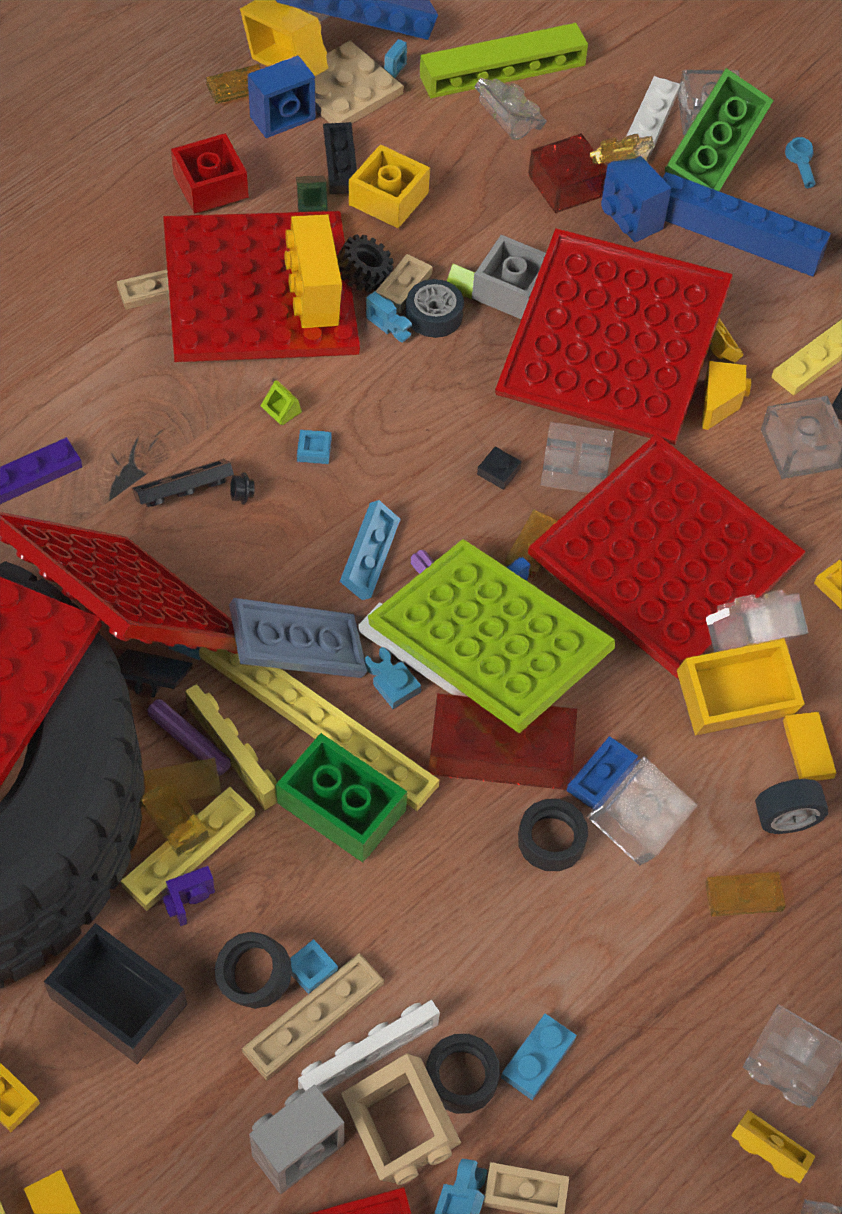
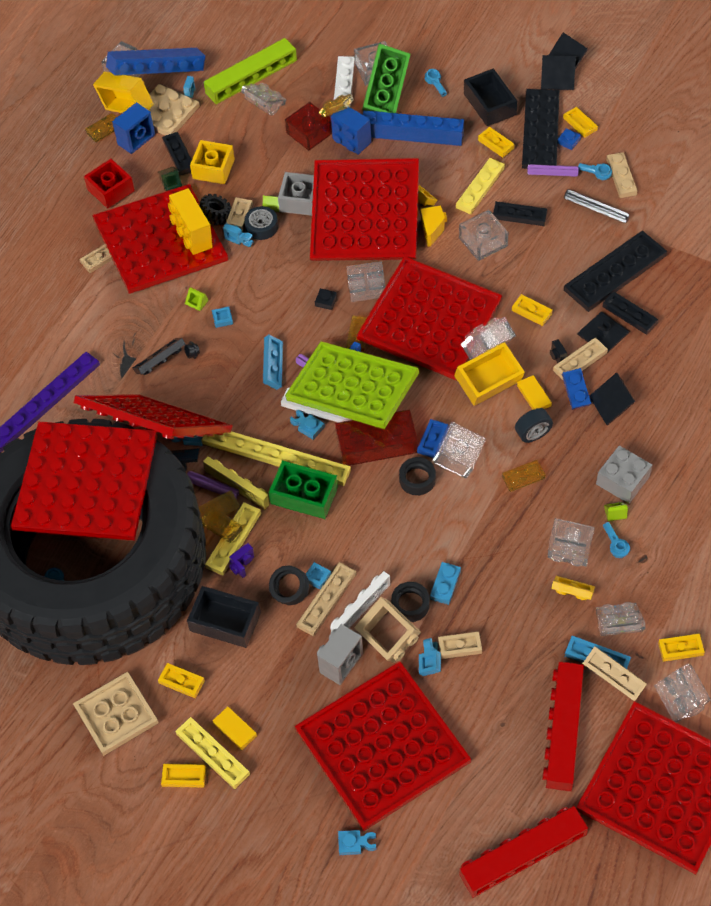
camera: 10 degrees left, 0 degrees up
sand blue tile [229,598,367,678] -> none

